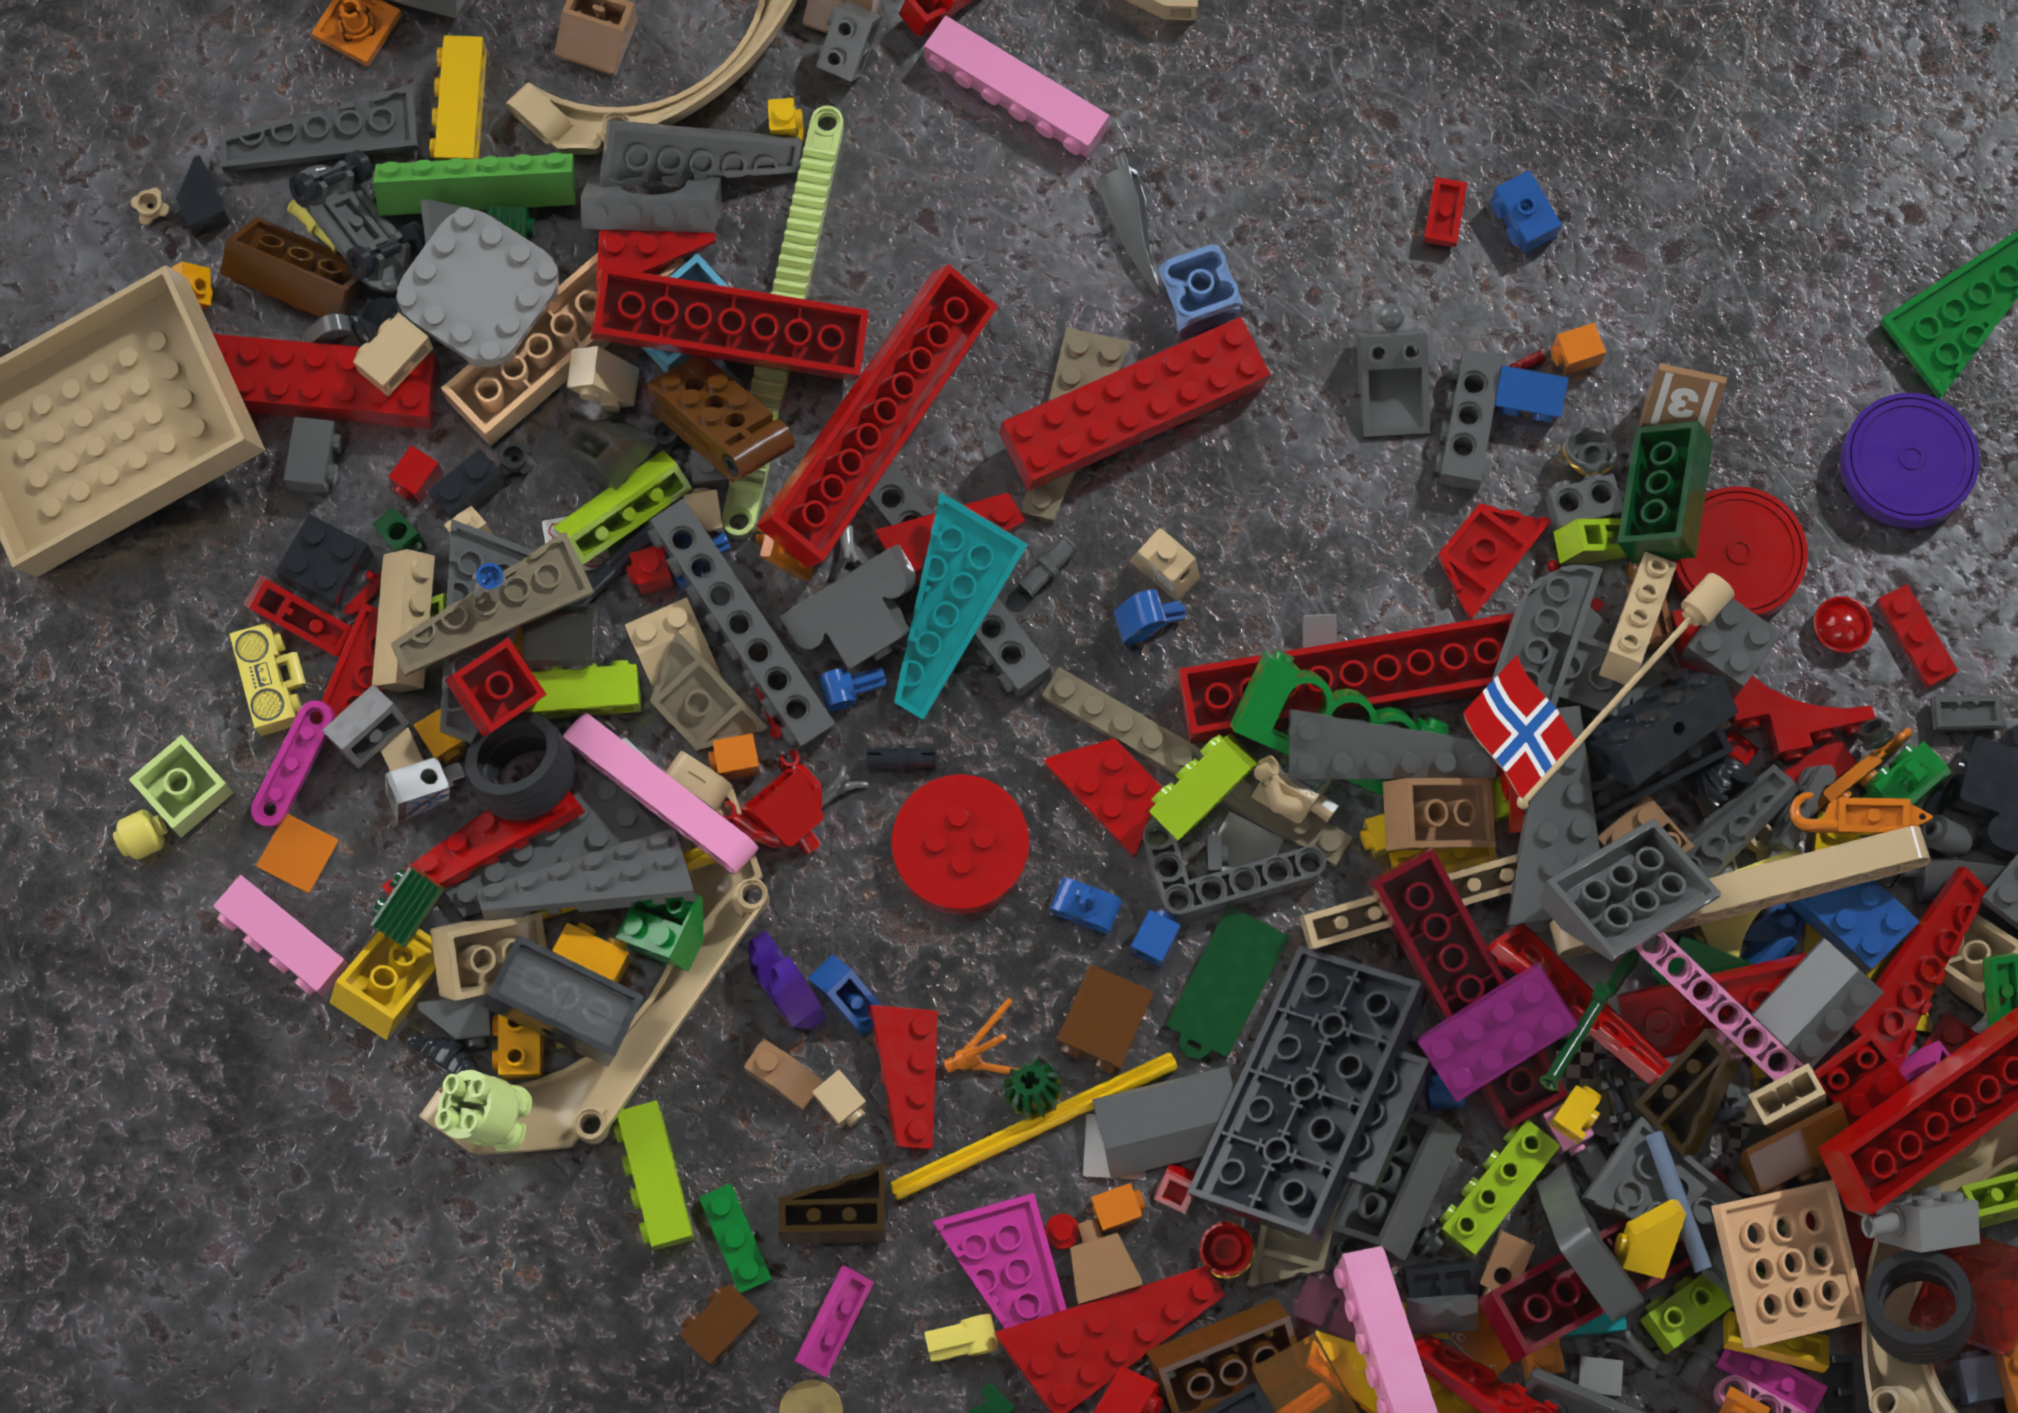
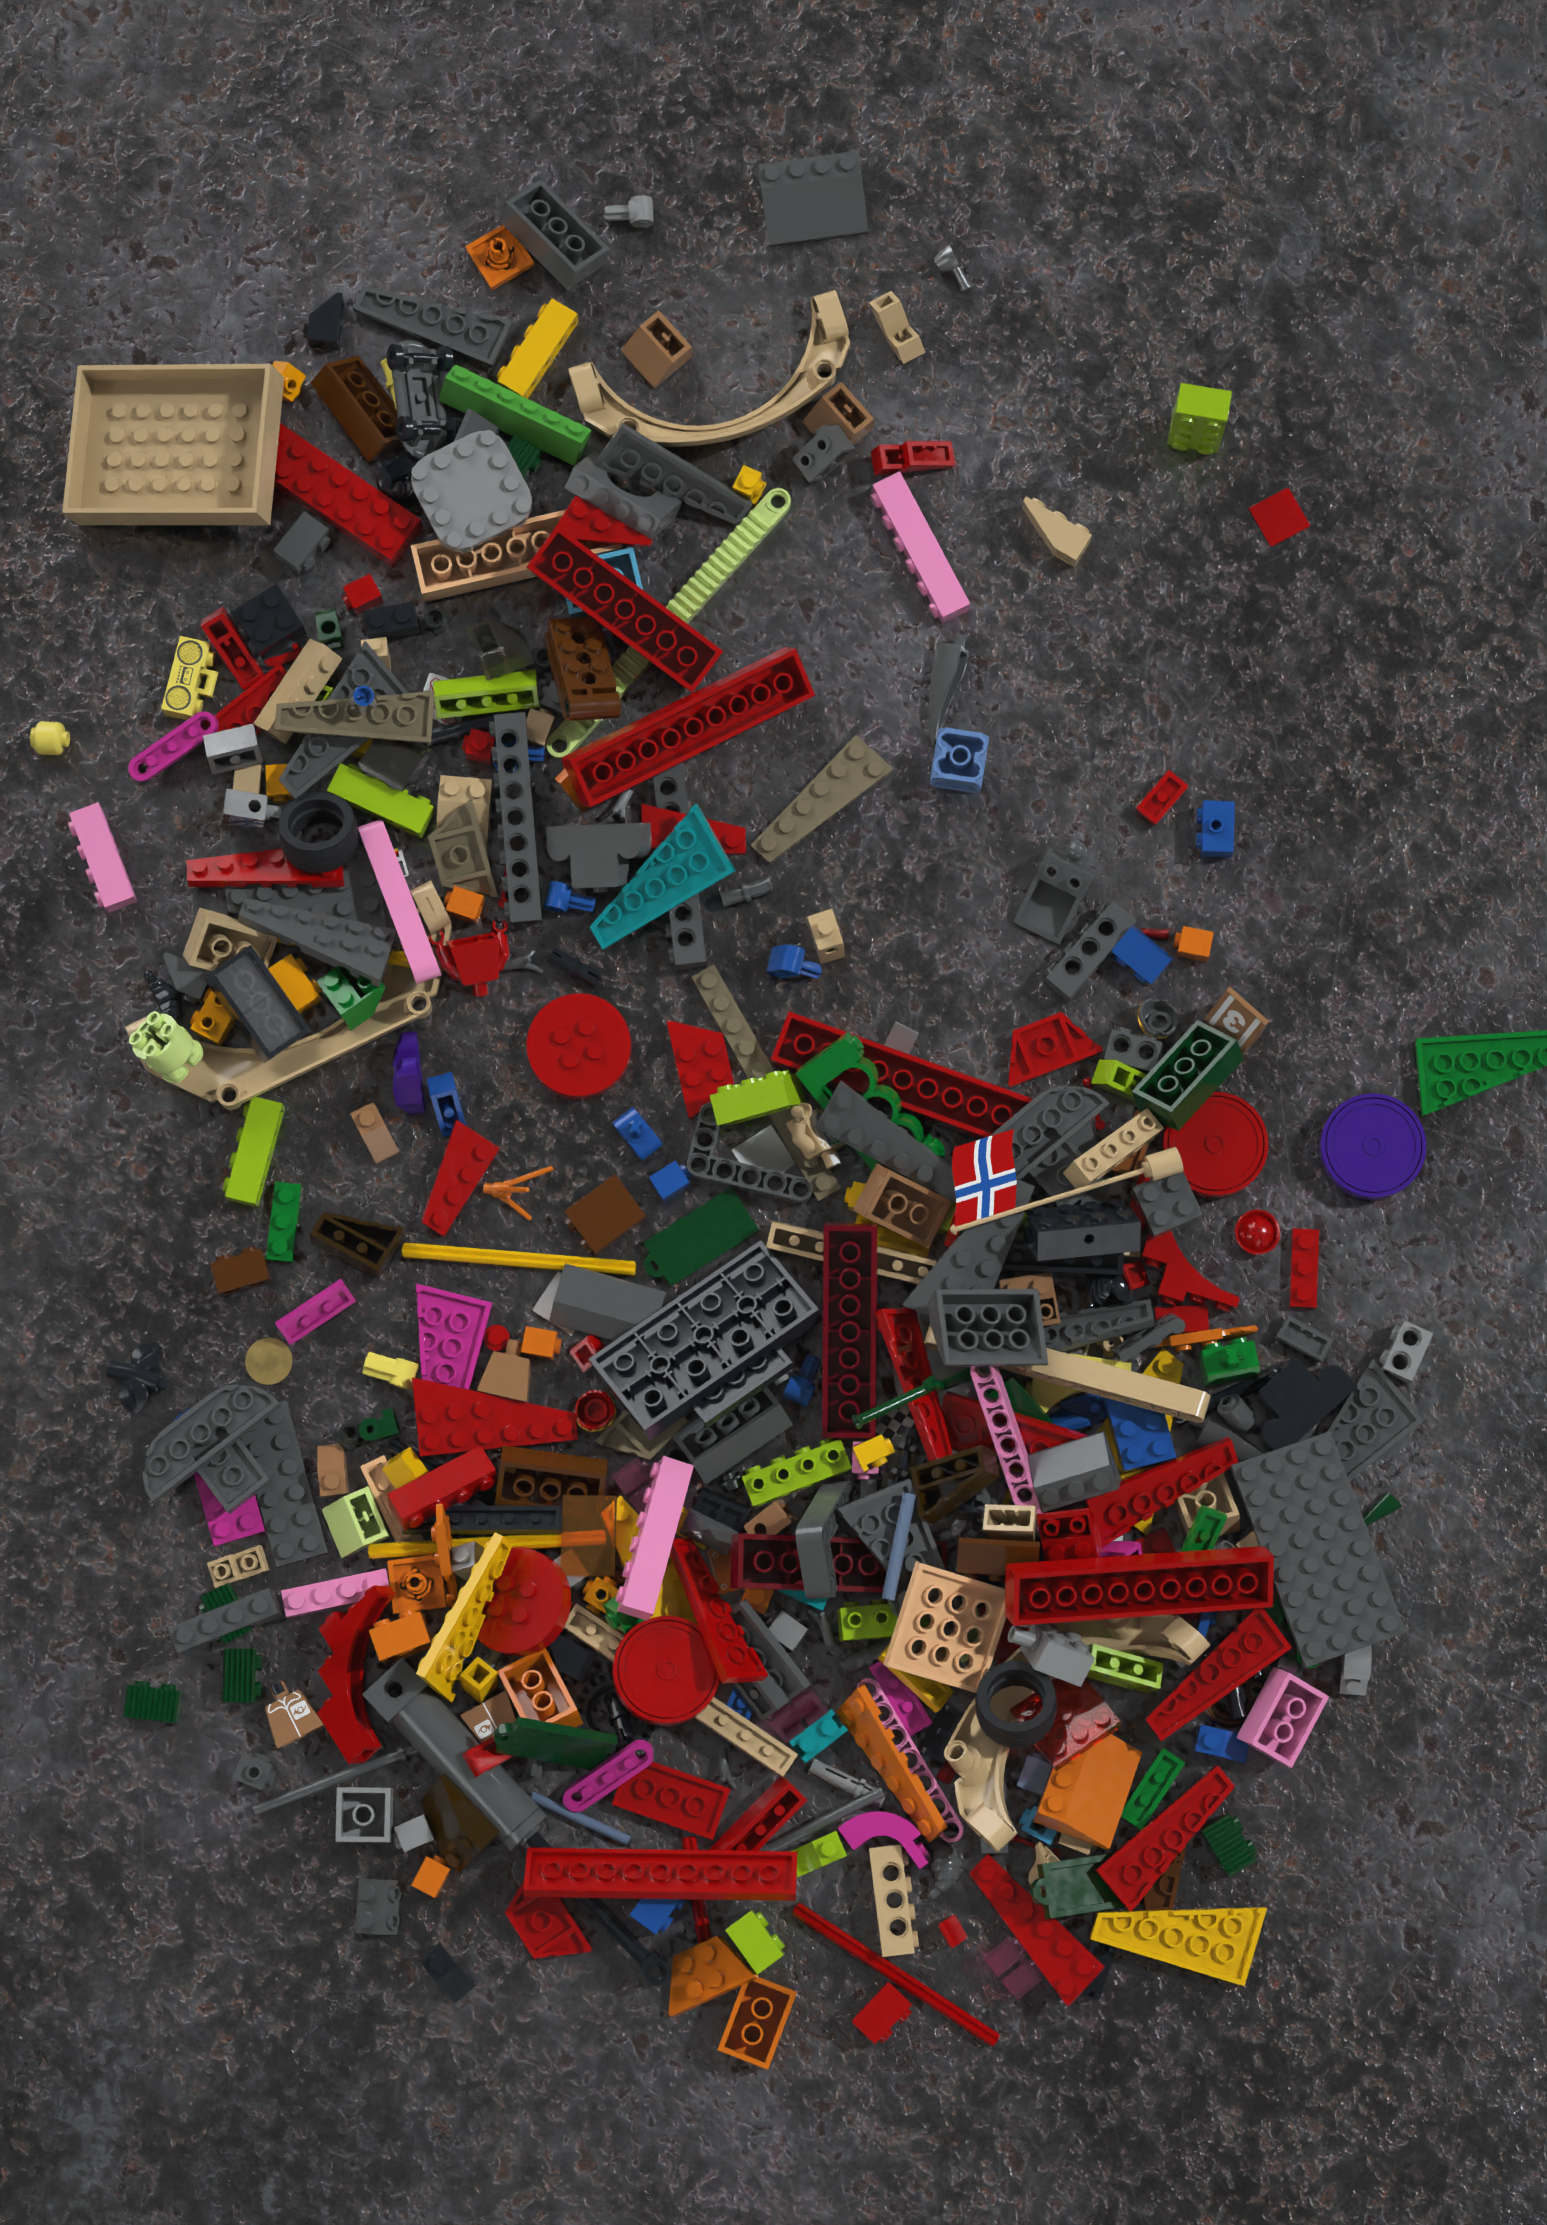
camera: 30 degrees right, 5 degrees up
yellowish green brick [129,735,233,838] -> none
tan plate [131,188,170,225] -> none
orange sticker [256,814,338,893] -> none
dark grey beam [305,314,351,345] -> none
yellow slope [330,929,436,1040] -> none
tan brick [353,312,433,397] -> none
dark green brick [369,865,446,947] -> none
red brick [444,638,547,737] -> none
tan brick [567,346,639,412] -> none
tan brick [812,1070,867,1128] -> none
red brick [999,317,1271,492] -> none
dark green gear [1003,1059,1063,1120] -> none
dark grey plate [1206,836,1228,875] -> none
magenta brick [1418,962,1578,1102] -> none
yellow slope [1614,1199,1686,1279] -> none
orange plate [1789,792,1933,835] -> none
pearl dark grey plate [1858,718,1895,751] -> none

